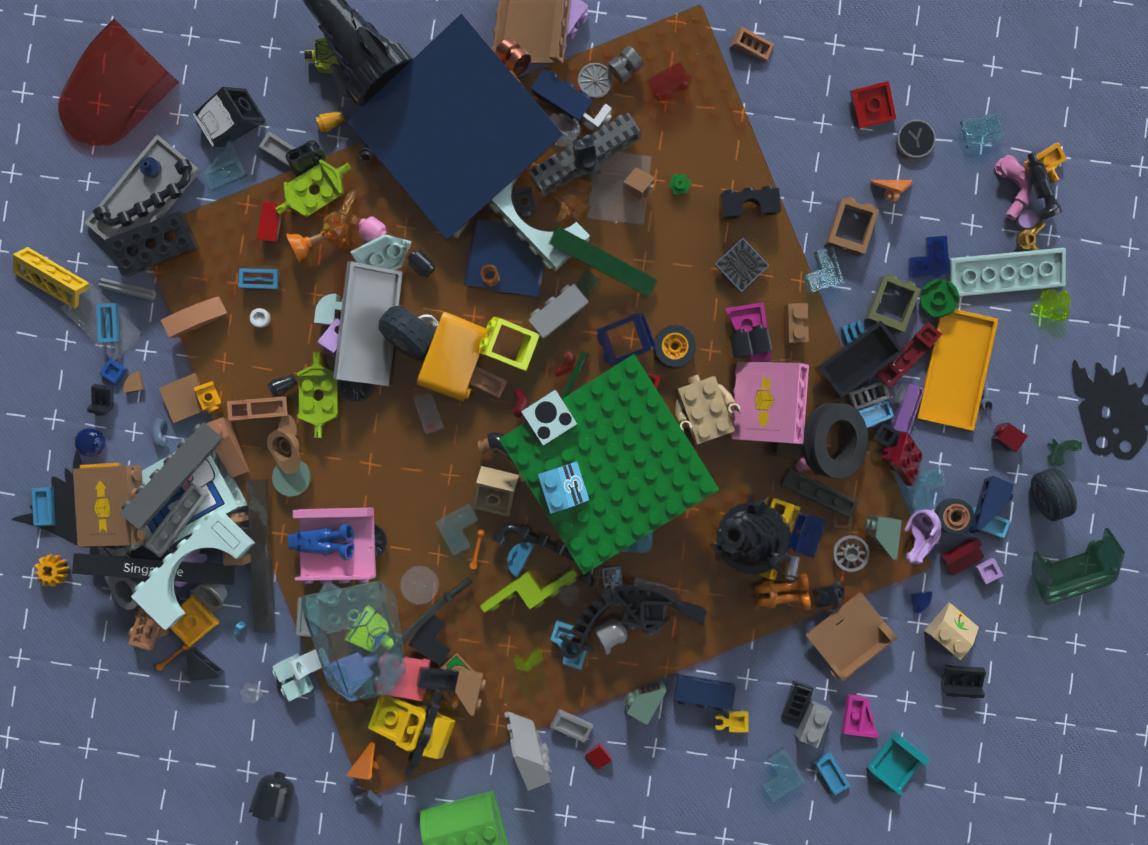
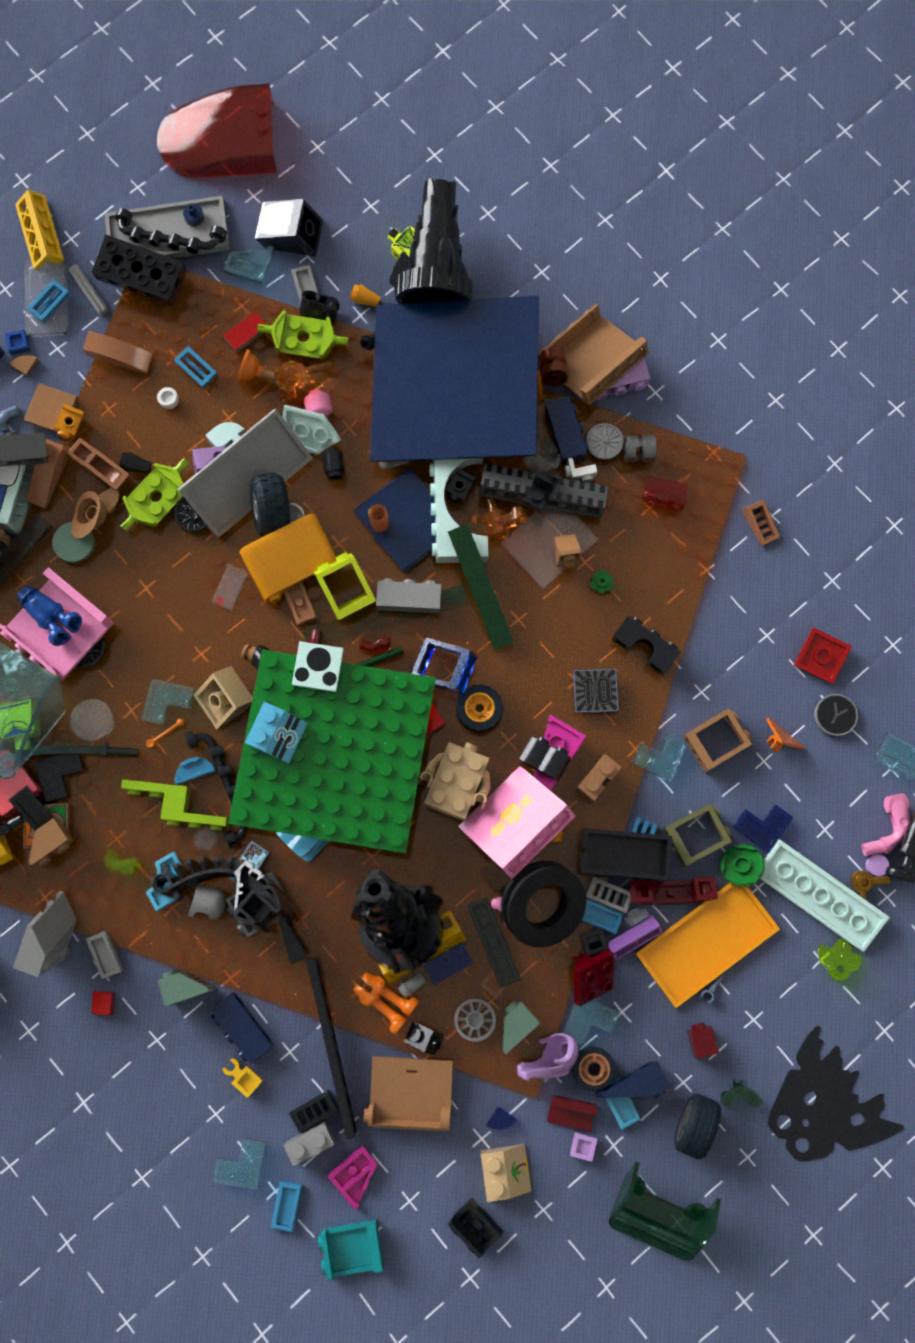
camera: 45 degrees right, 10 degrees down
none -> black tile [306,956,357,1140]

